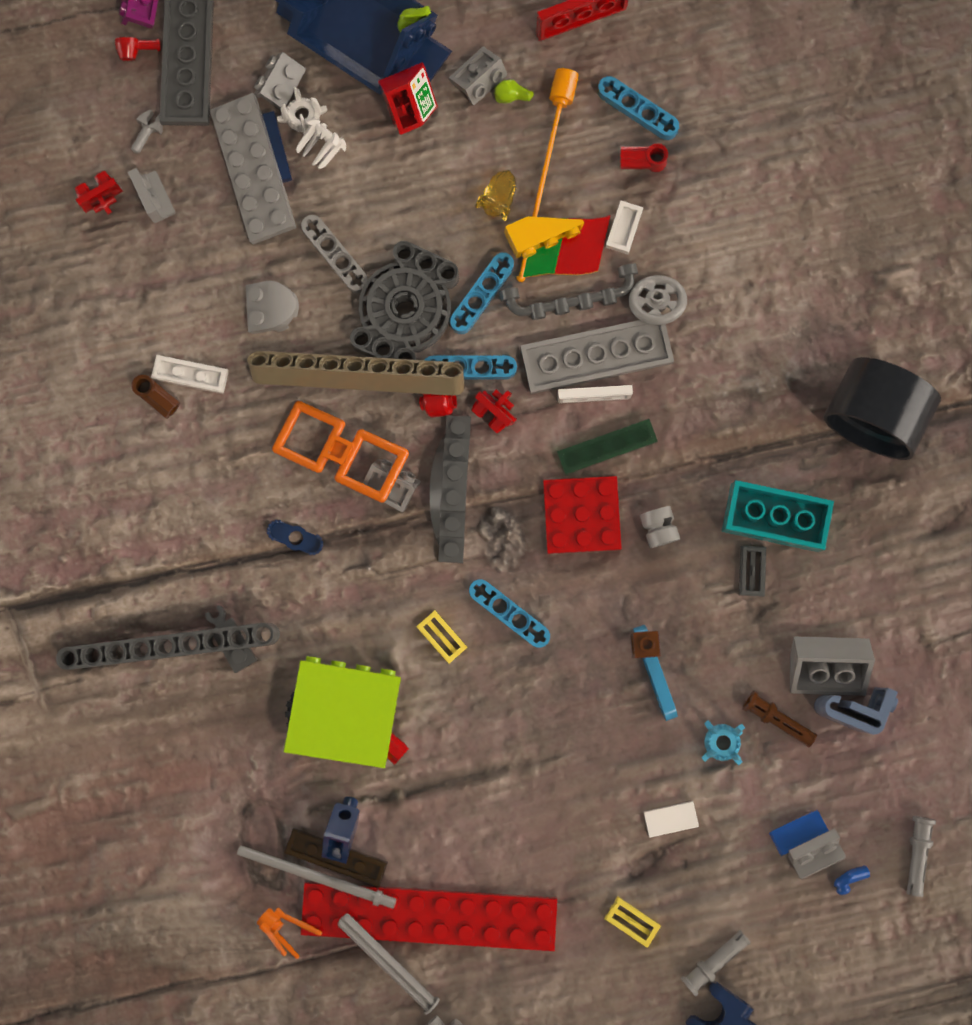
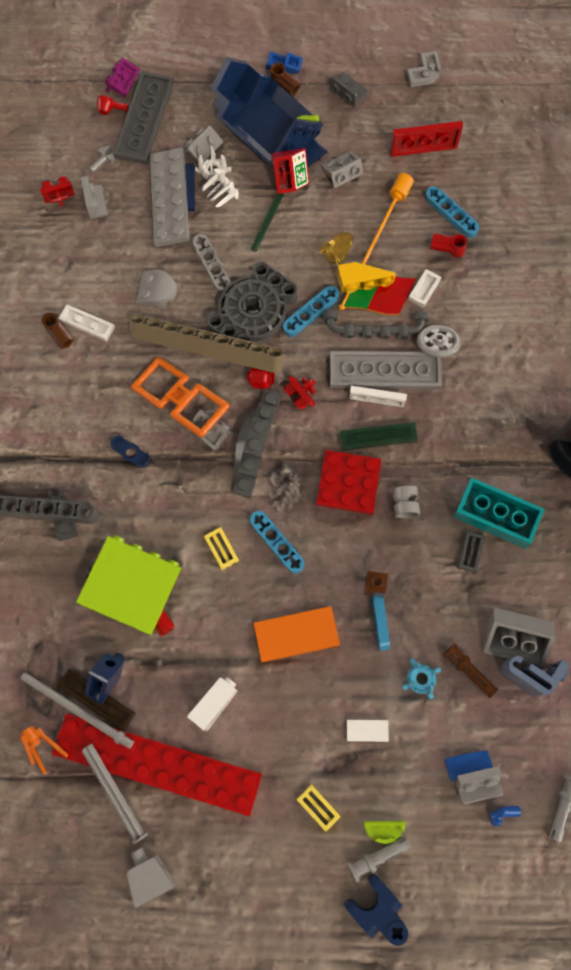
camera: 10 degrees right, 10 degrees down
dark azure beam [425,356,517,380] -> none
lime animal [494,80,534,104] -> none
none -> white slope [187,677,237,731]
none -> clear green bar [251,193,284,252]
none -> orange tile [254,606,340,663]
none -> lime plate [363,820,406,844]

